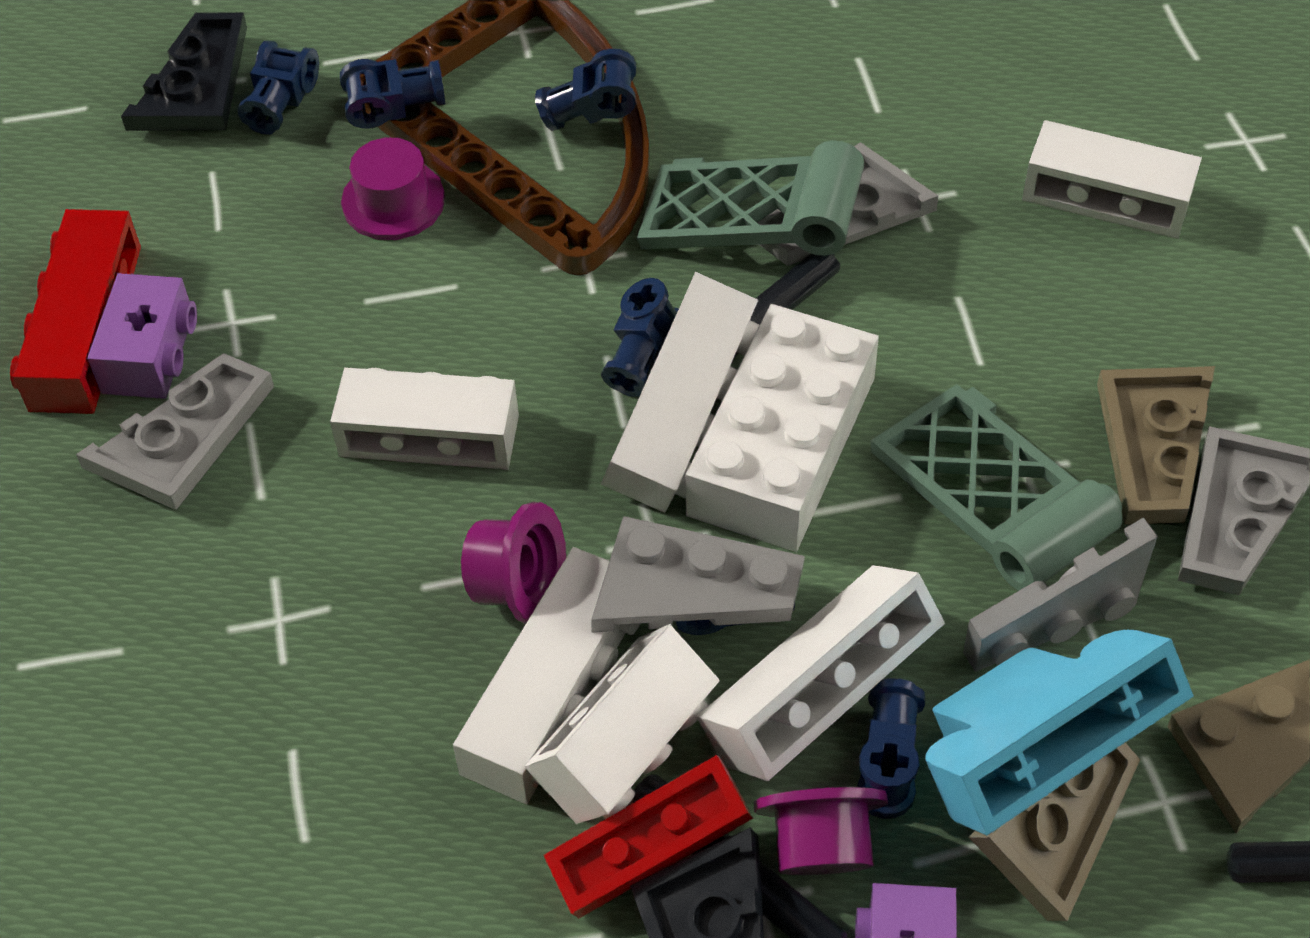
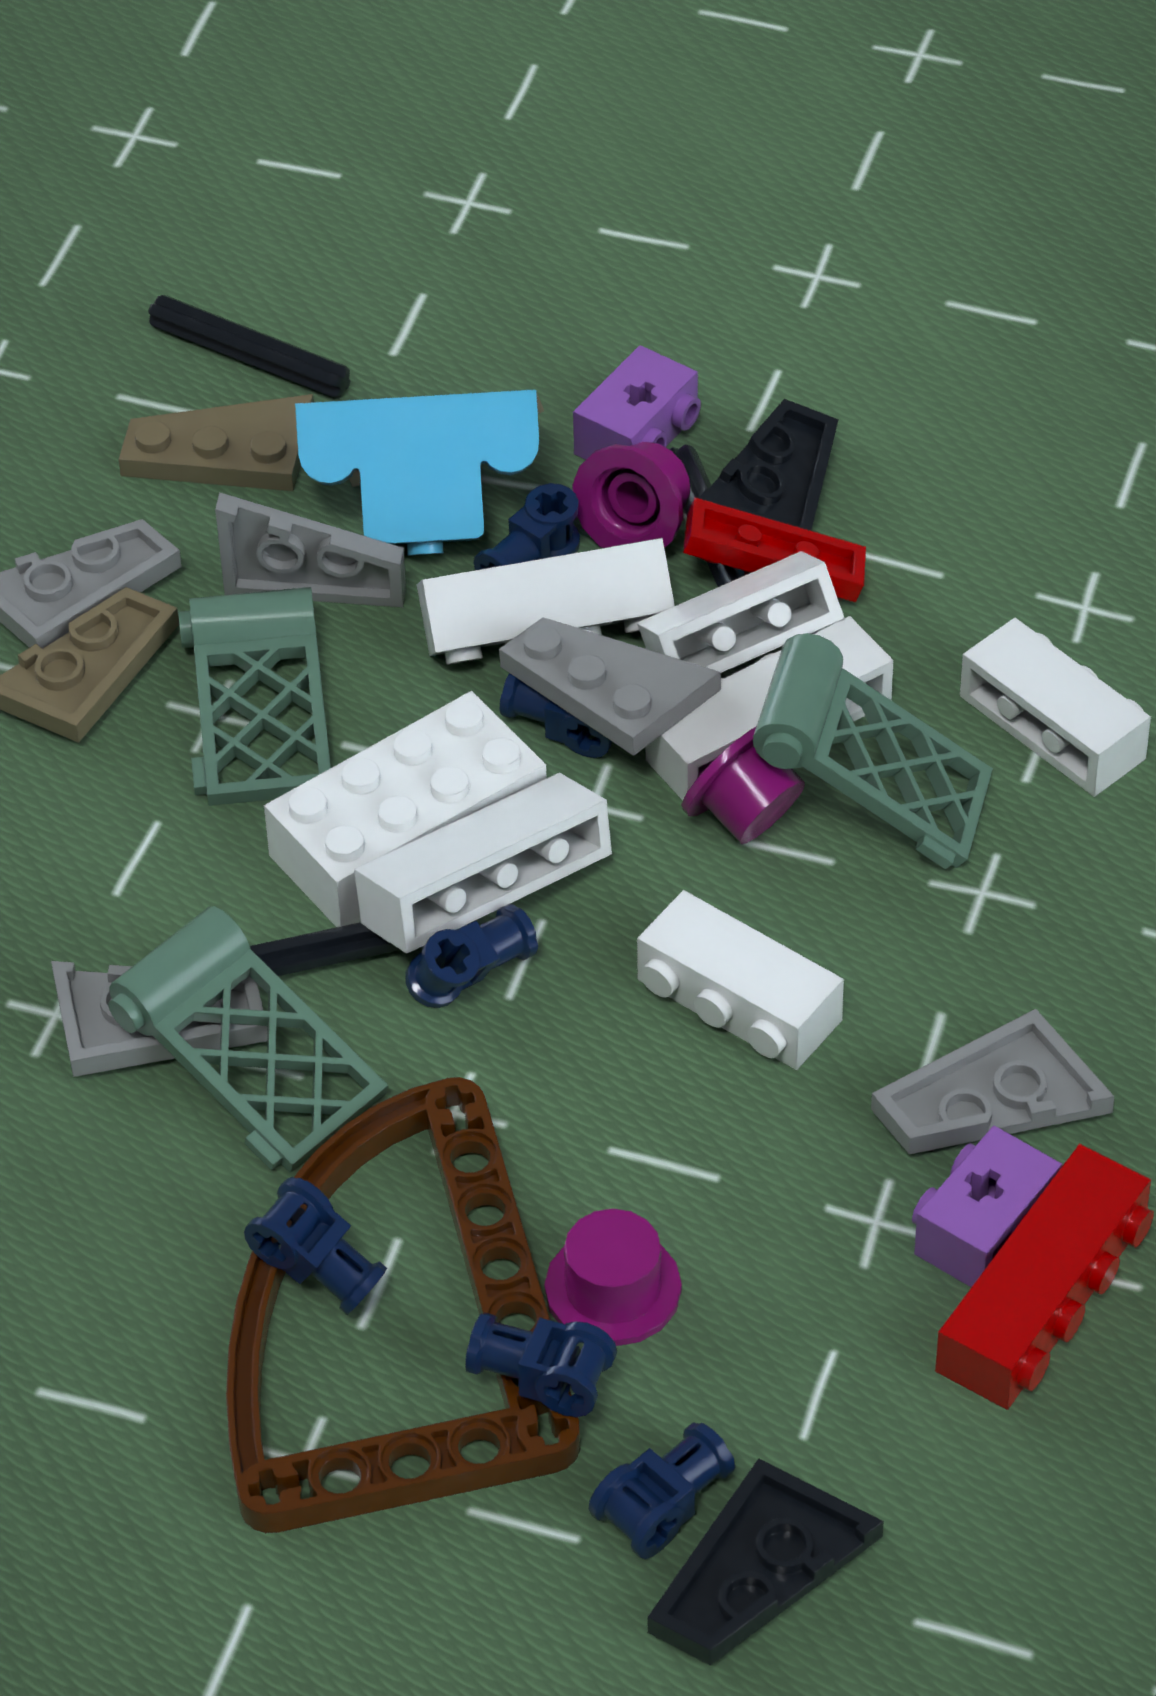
camera: 150 degrees left, 5 degrees down
none -> sand green piece [753,633,993,869]
none -> white brick [960,618,1151,797]

